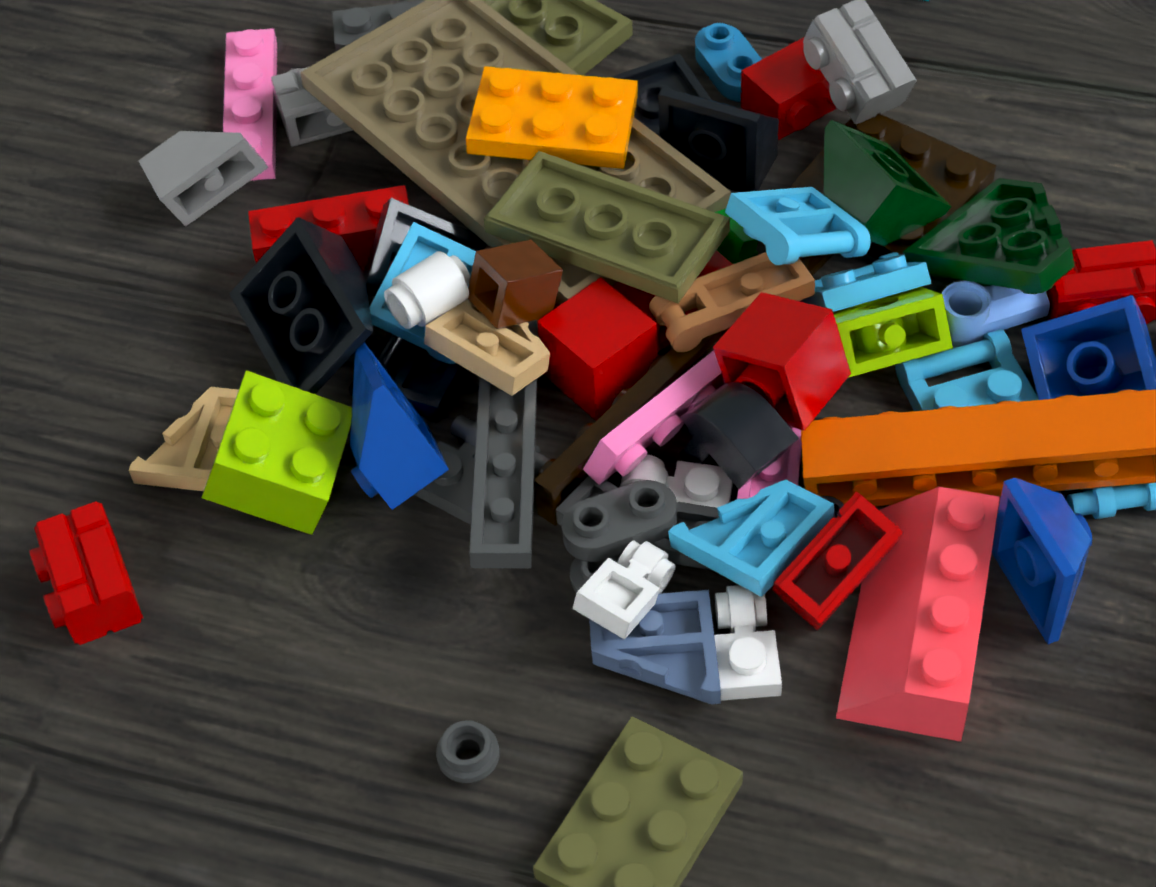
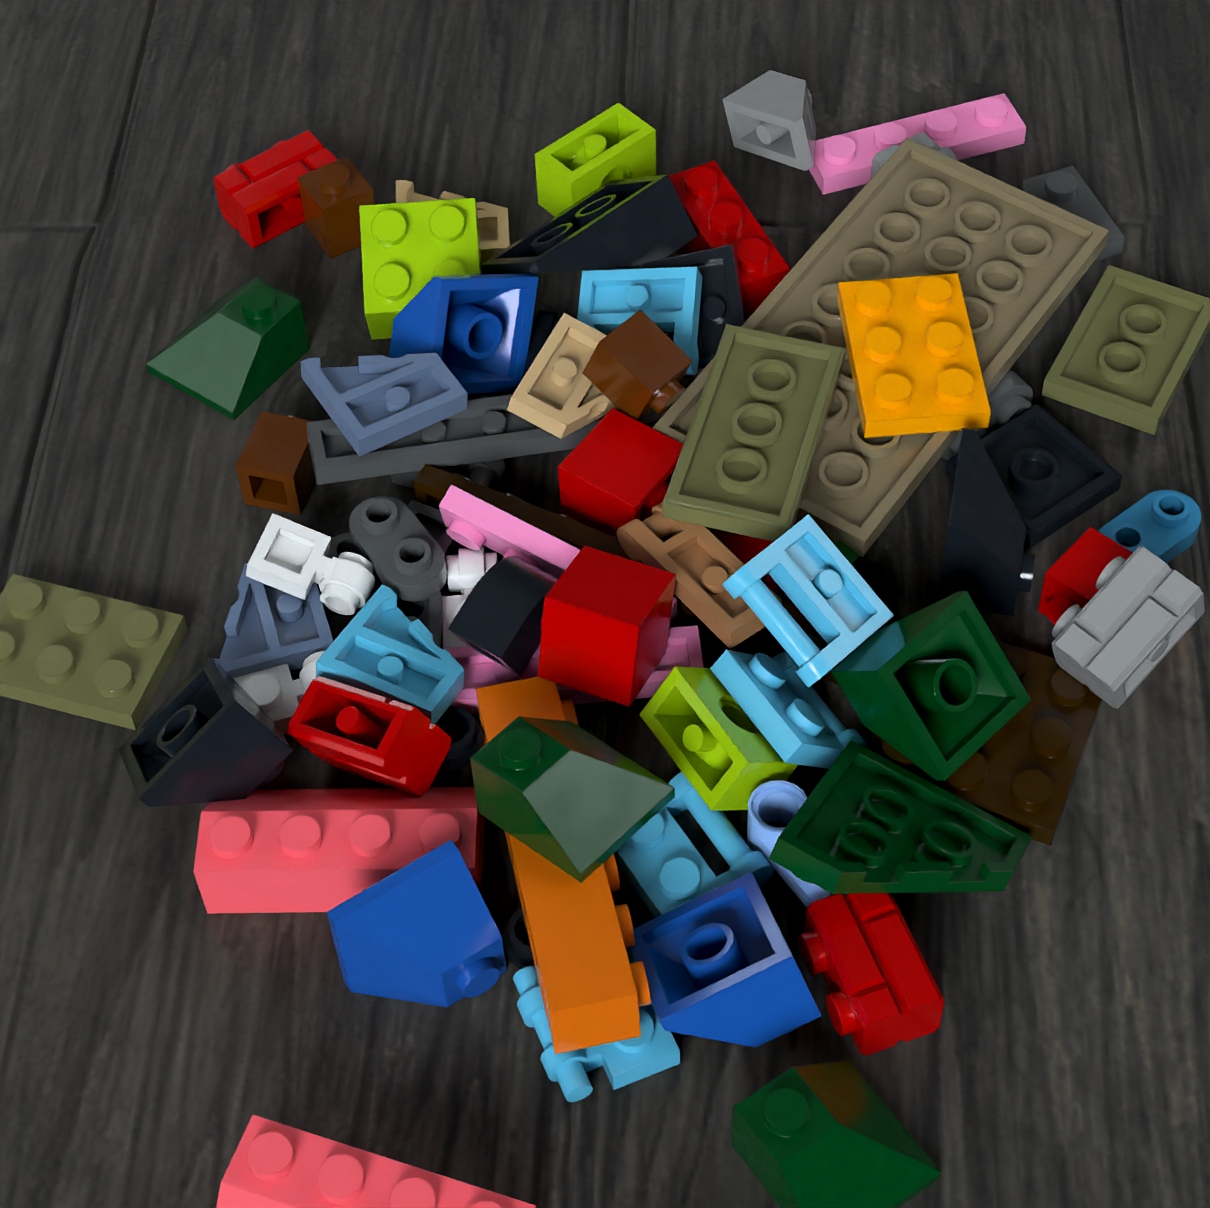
camera: 75 degrees right, 0 degrees up
white brick [384,251,470,329] -> none
dark grey plate [436,720,500,783] -> none
none -> black slope [118,656,293,807]
none -> dark green slope [146,278,310,420]
none -> reddish brown brick [235,411,316,515]
none -> reddish brown brick [297,157,375,259]
none -> sand blue wing [300,353,468,457]
none -> dark green slope [470,716,675,883]
none -> lime brick [535,103,656,217]

